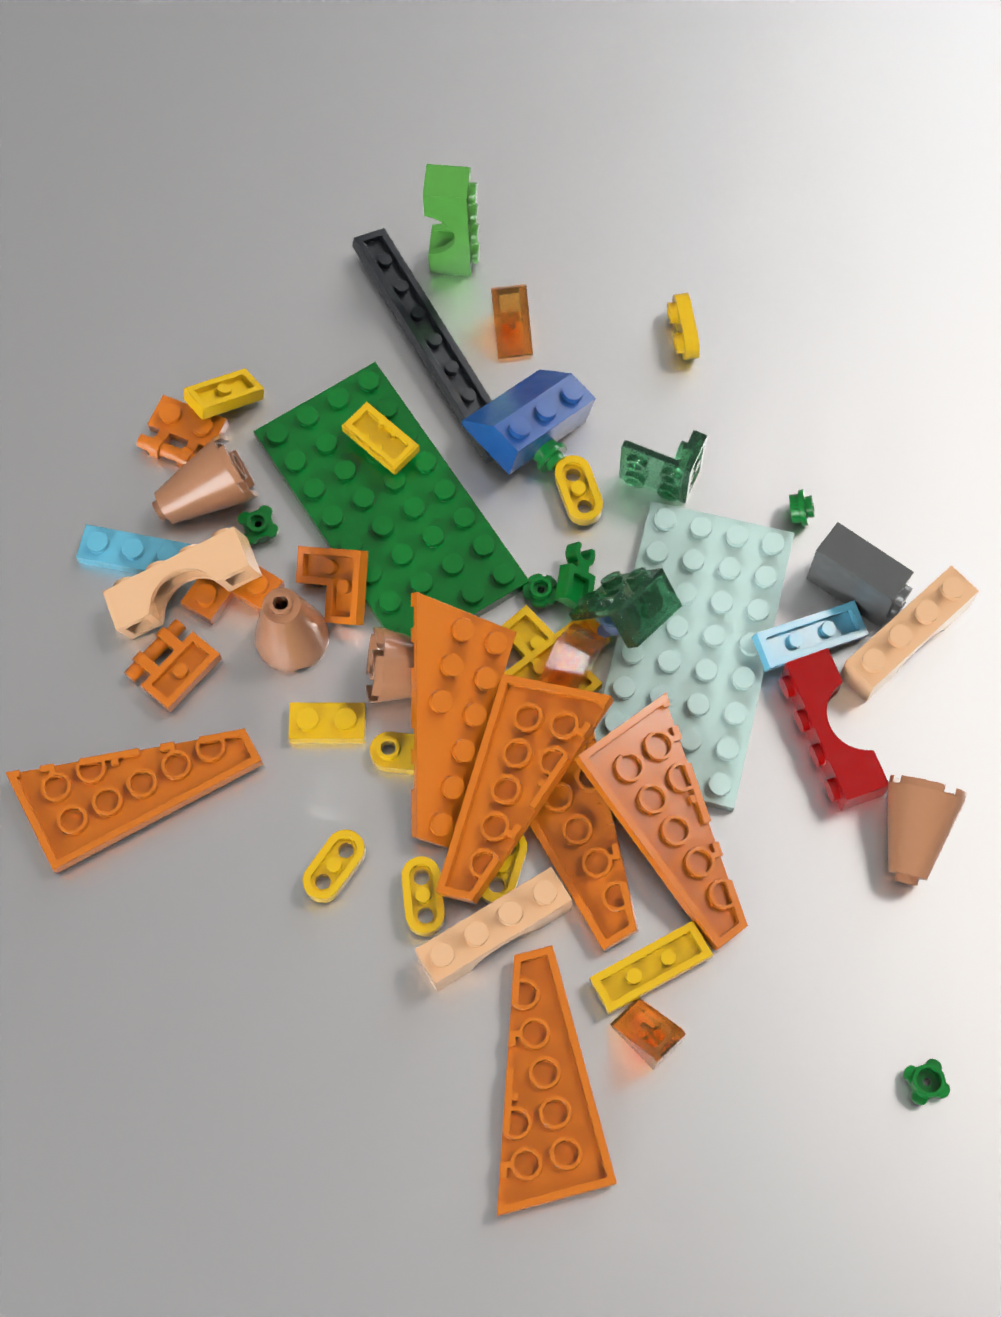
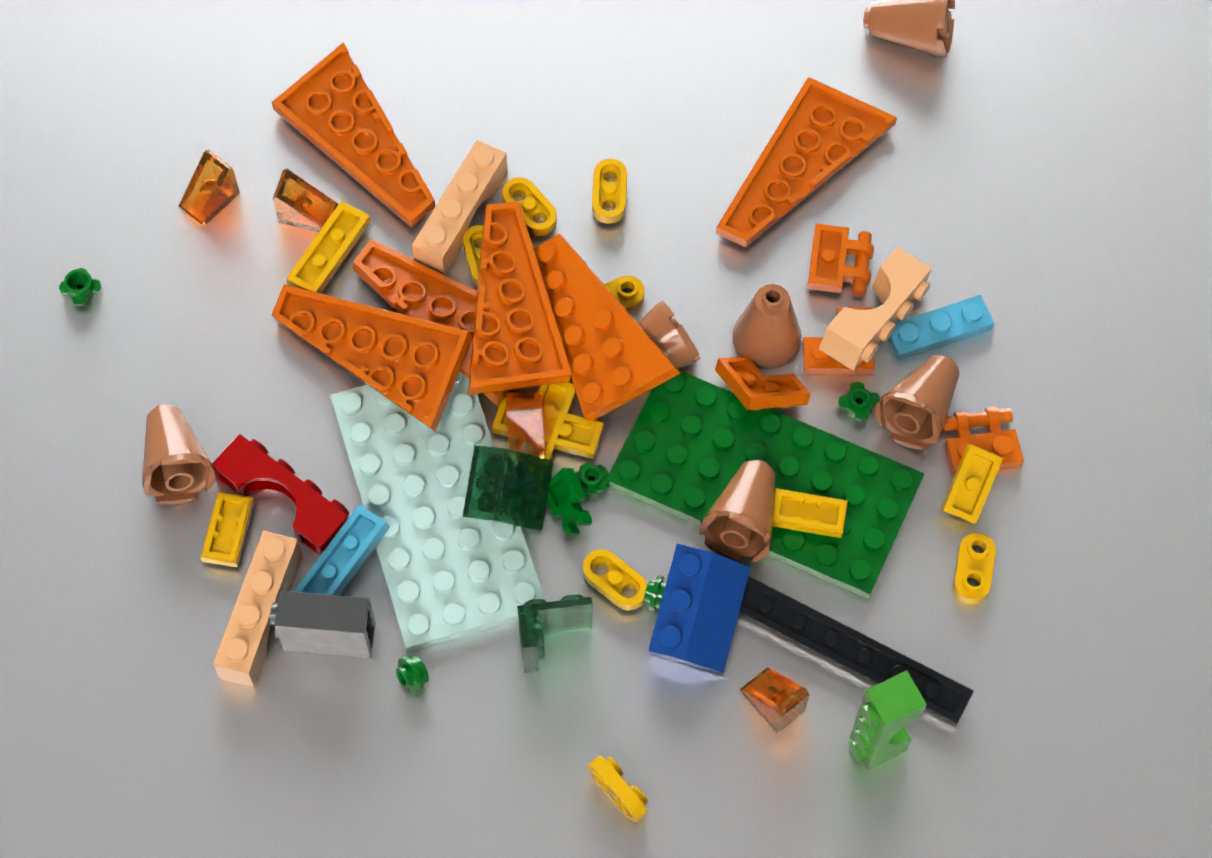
camera: 145 degrees right, 5 degrees down
yellow plate [288,702,367,743] -> none
none -> clear orange slope [179,150,240,225]
none -> yellow plate [201,491,255,568]
none -> nougat cone [699,460,776,562]
none -> yellow plate [953,533,996,605]

